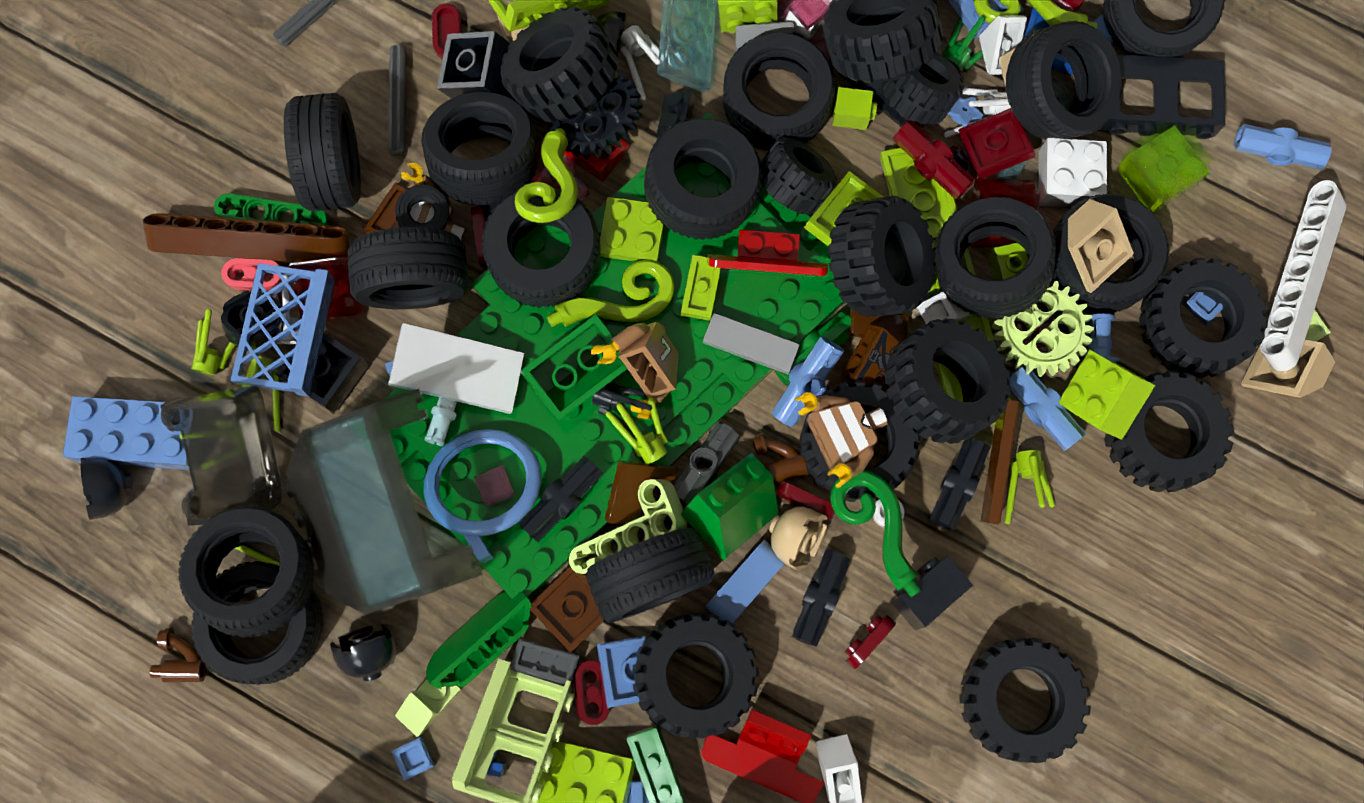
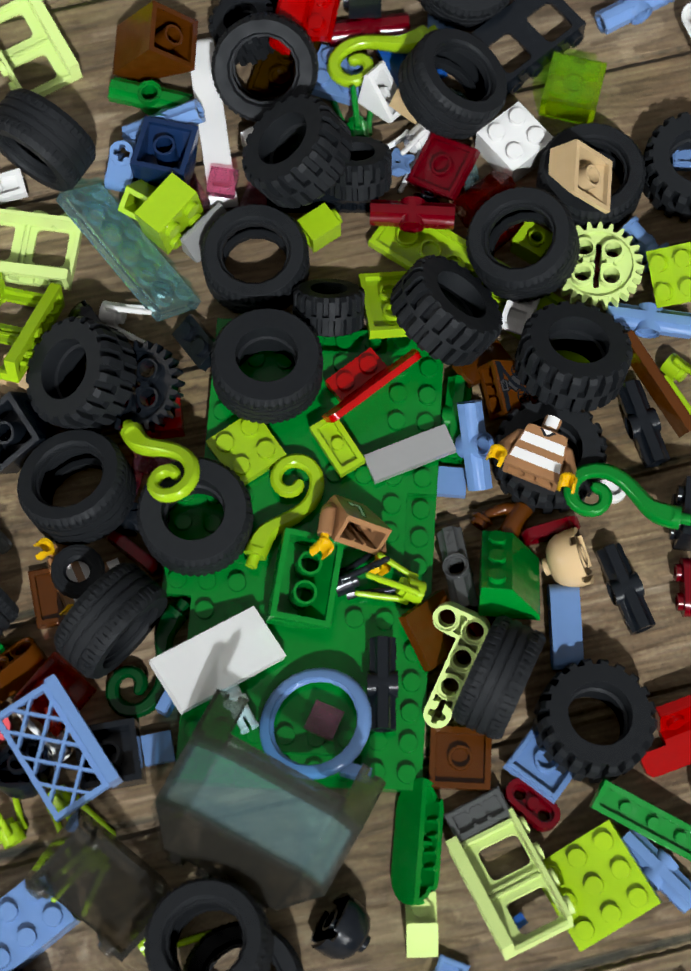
camera: 40 degrees left, 5 degrees down
none -> dark green plant [106,598,190,719]
none -> medium blue tile [140,730,176,767]
none -> medium blue tile [437,466,467,499]

